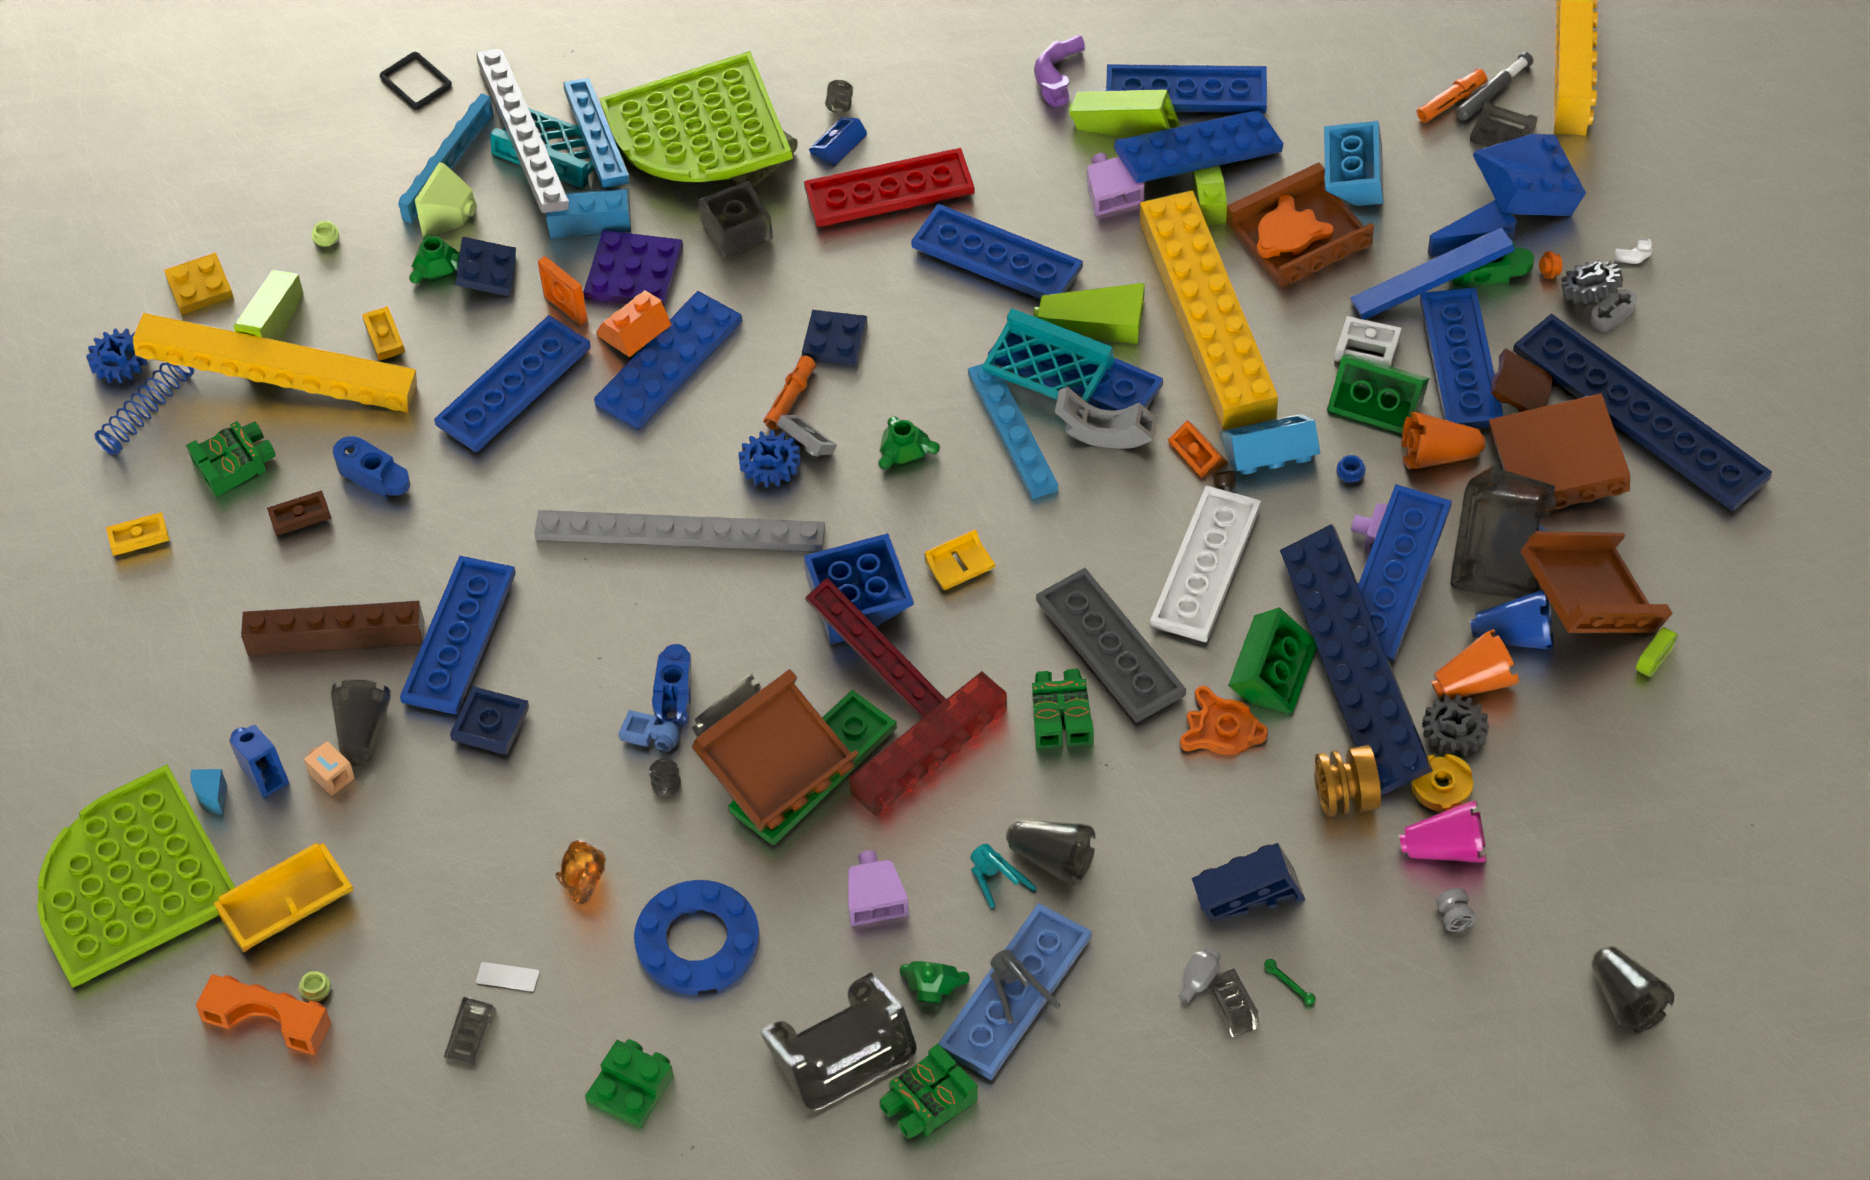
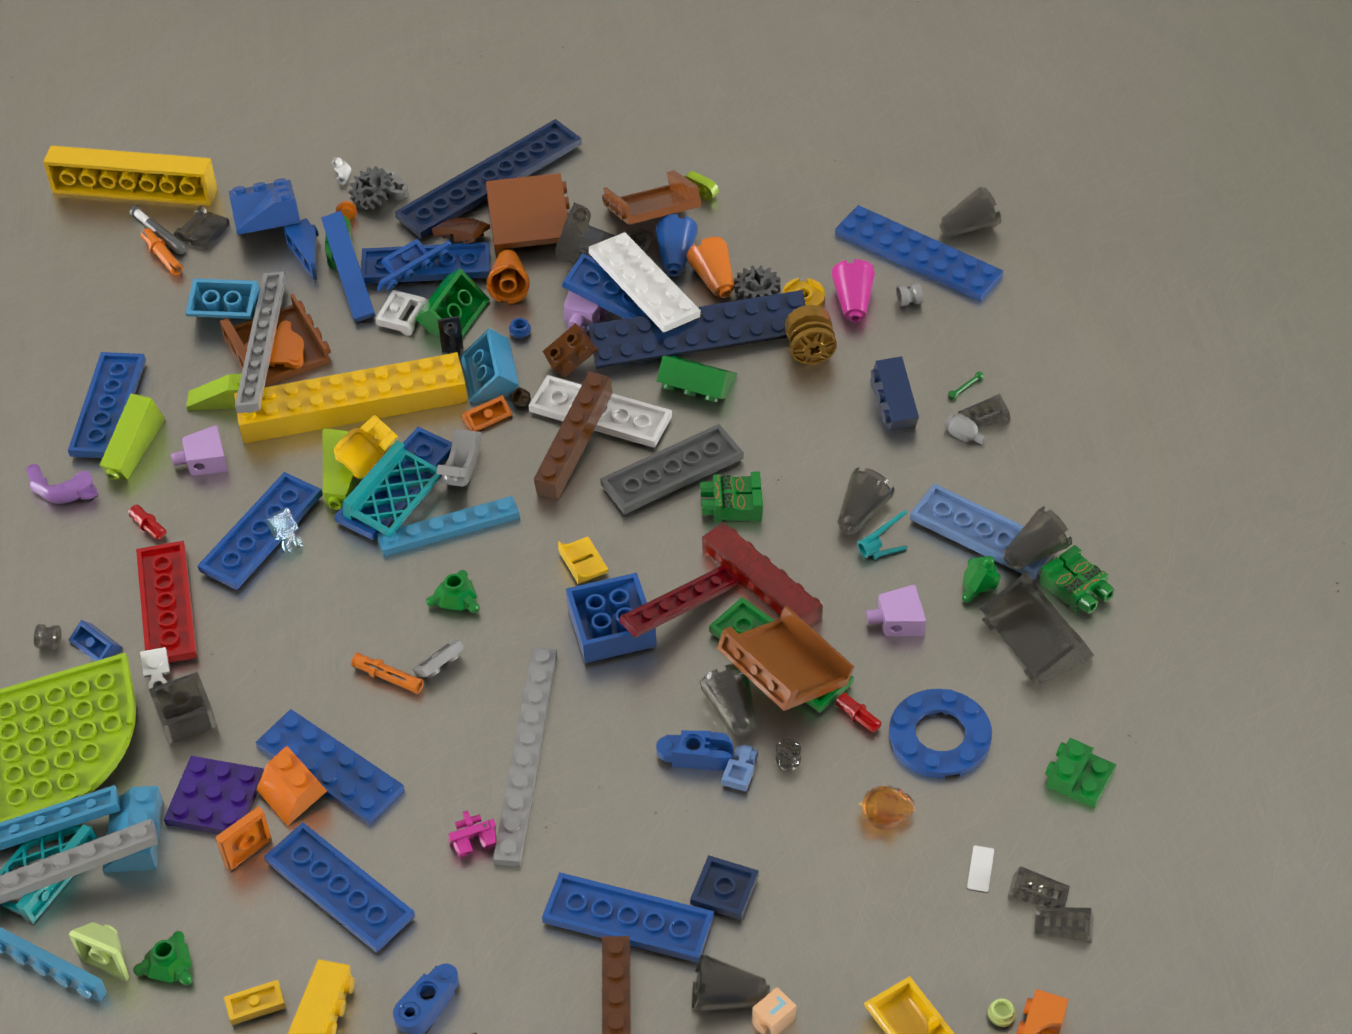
camera: 90 degrees left, 5 degrees down
dark blue plate [455,237,516,296] -> none
blue gear [738,430,801,488] -> none
dark blue plate [802,309,867,366] -> none
dark grey plant [990,950,1060,1024] -> none
blue plate [1114,110,1284,183] -> none
orange tile [1180,685,1268,755] -> none
none -> red axle [128,504,167,540]
none -> white plate [140,647,170,694]
none -> light grey plate [235,271,286,413]
none -> clear light blue plate [265,508,303,553]
none -> yellow piece [334,414,398,479]
none -> blue bracket [377,239,451,292]
none -> black hinge [437,316,464,357]
none -> dark pink hips [448,810,496,858]
none -> reddish brown brick [534,371,613,501]
none -> reddish brown brick [542,323,598,378]
none -> white plate [589,232,701,332]
none -> blue plate [835,205,1003,302]
none -> red axle [836,692,882,733]
none -> clear smoke cone [1003,506,1072,570]
none -> clear smoke slope [1034,907,1094,941]

